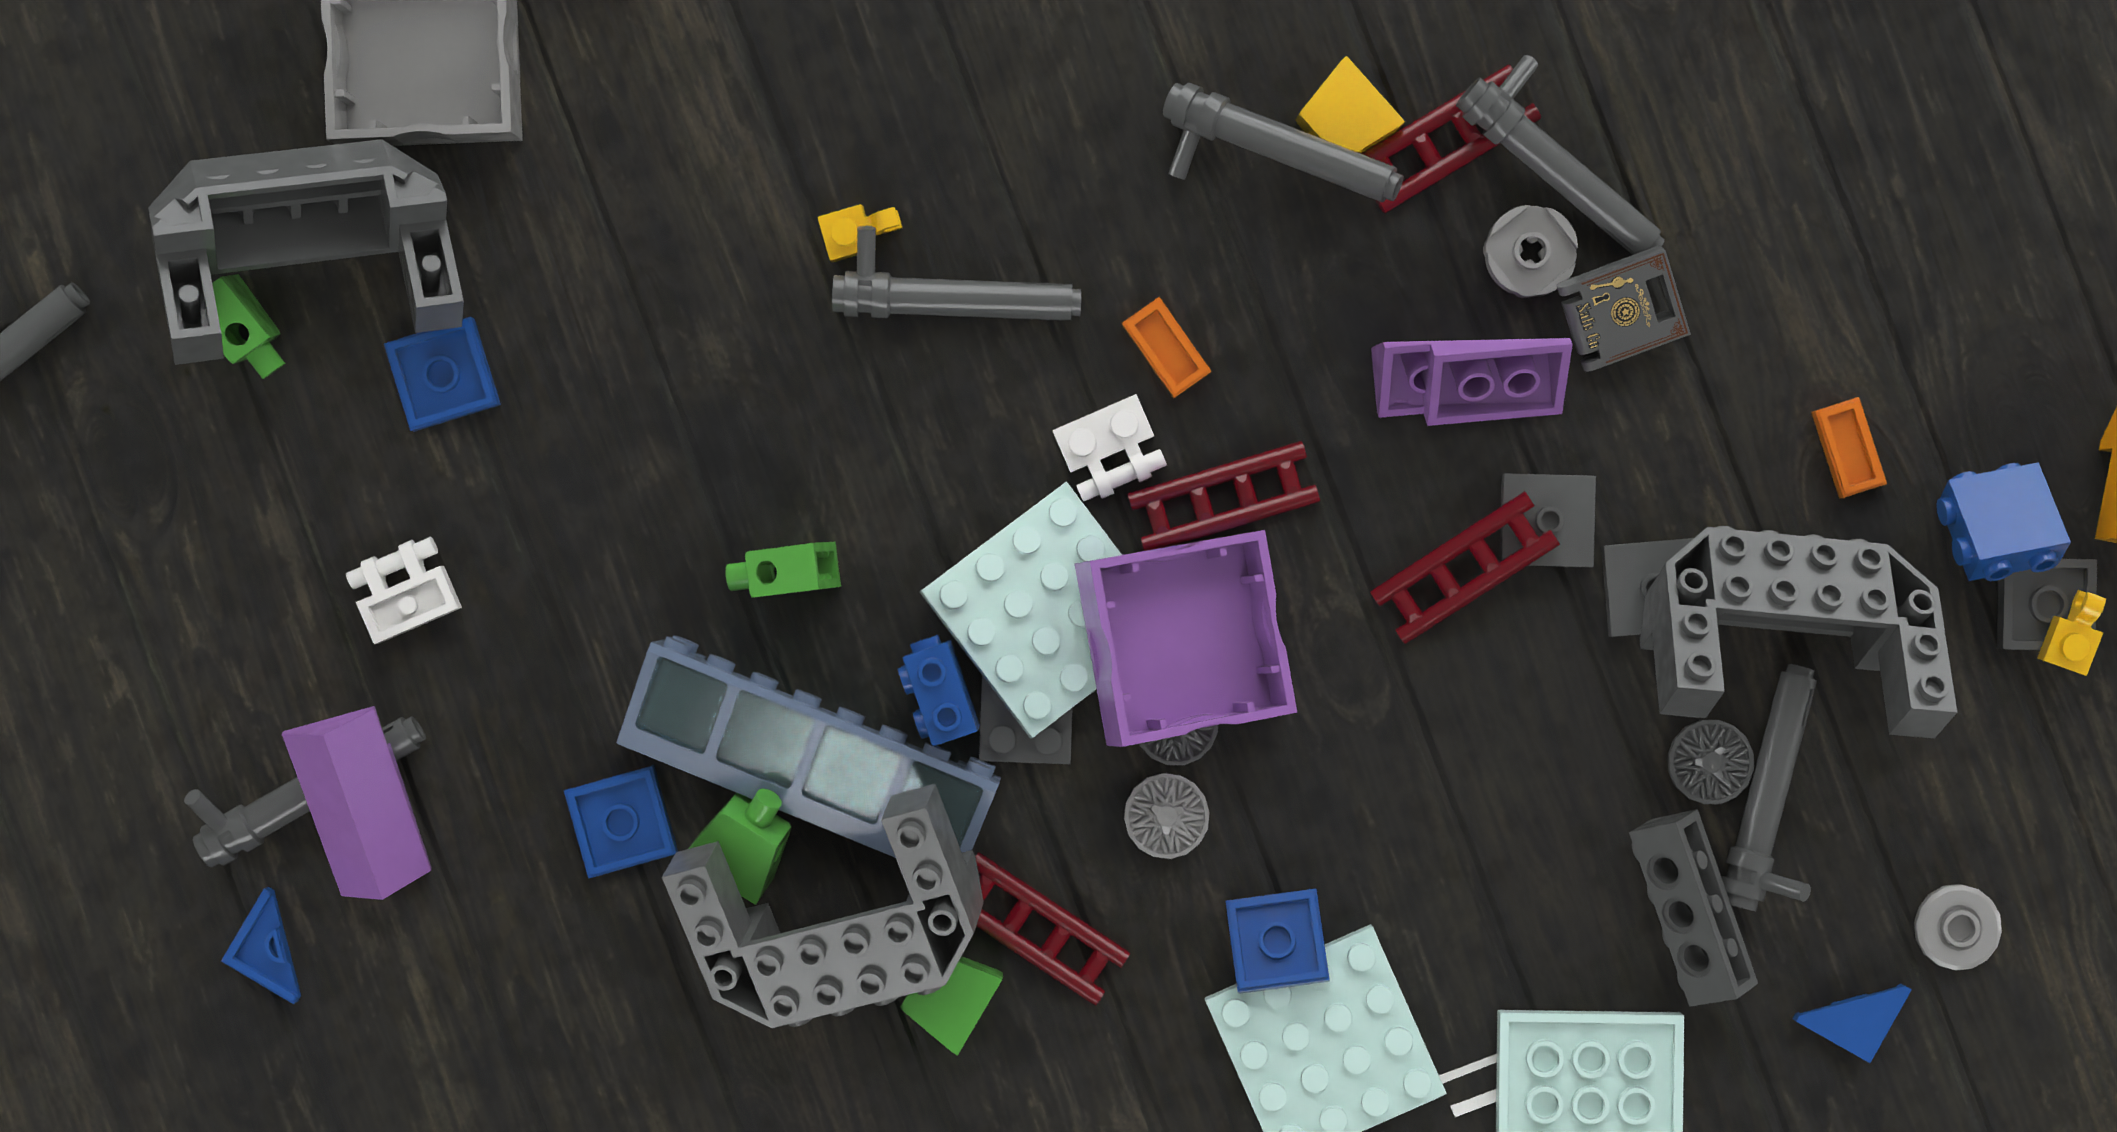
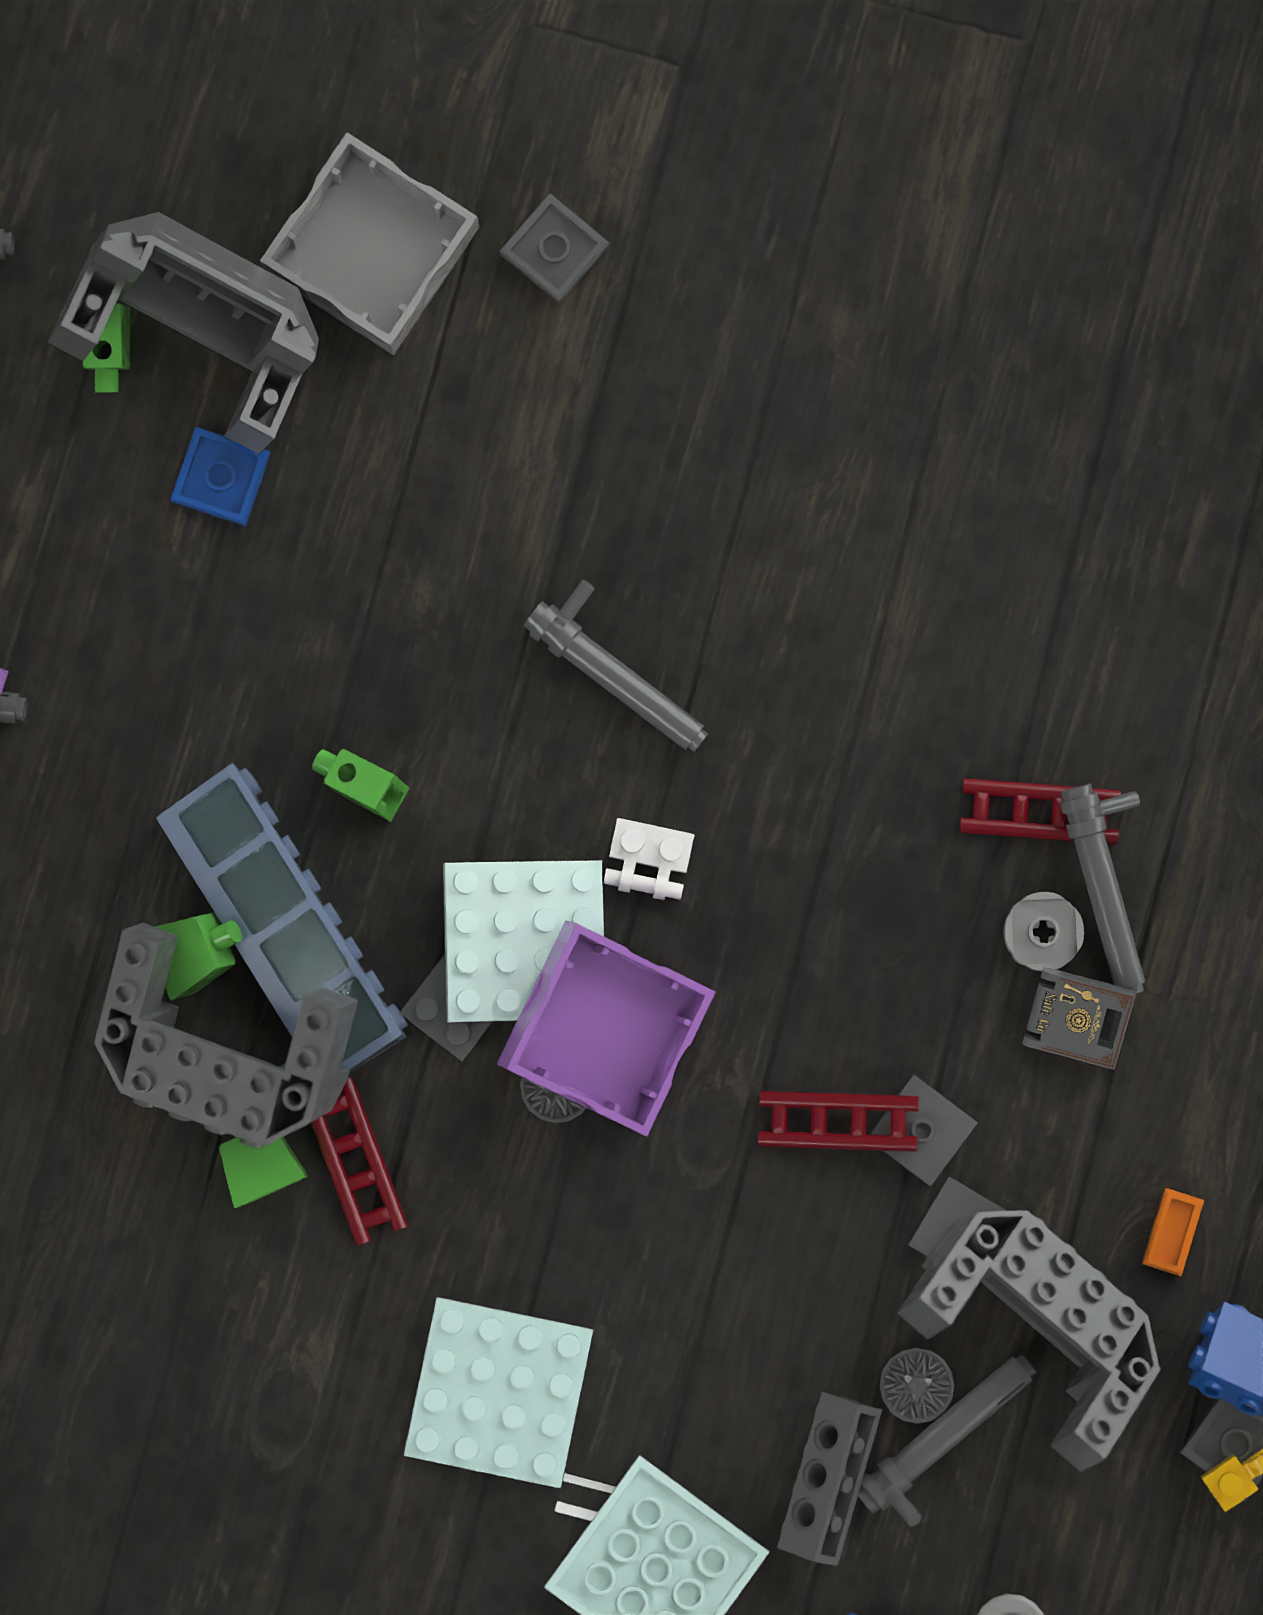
camera: 25 degrees right, 5 degrees down
white plate [346,537,462,644] -> none
blue tile [564,765,678,879] -> none
yellow plate [817,204,903,263] -> none
blue brick [898,634,980,747] -> none
orange tile [1122,297,1212,398] -> none
light grey wheel [1124,773,1210,859] -> none
dark red bar [1127,440,1320,551] -> none
dark grey cylinder [1163,83,1404,202] -> none
blue tile [1226,888,1330,994] -> none
yellow torso [1296,56,1405,153] -> none
medium lavender slope [1371,338,1573,426] -> none

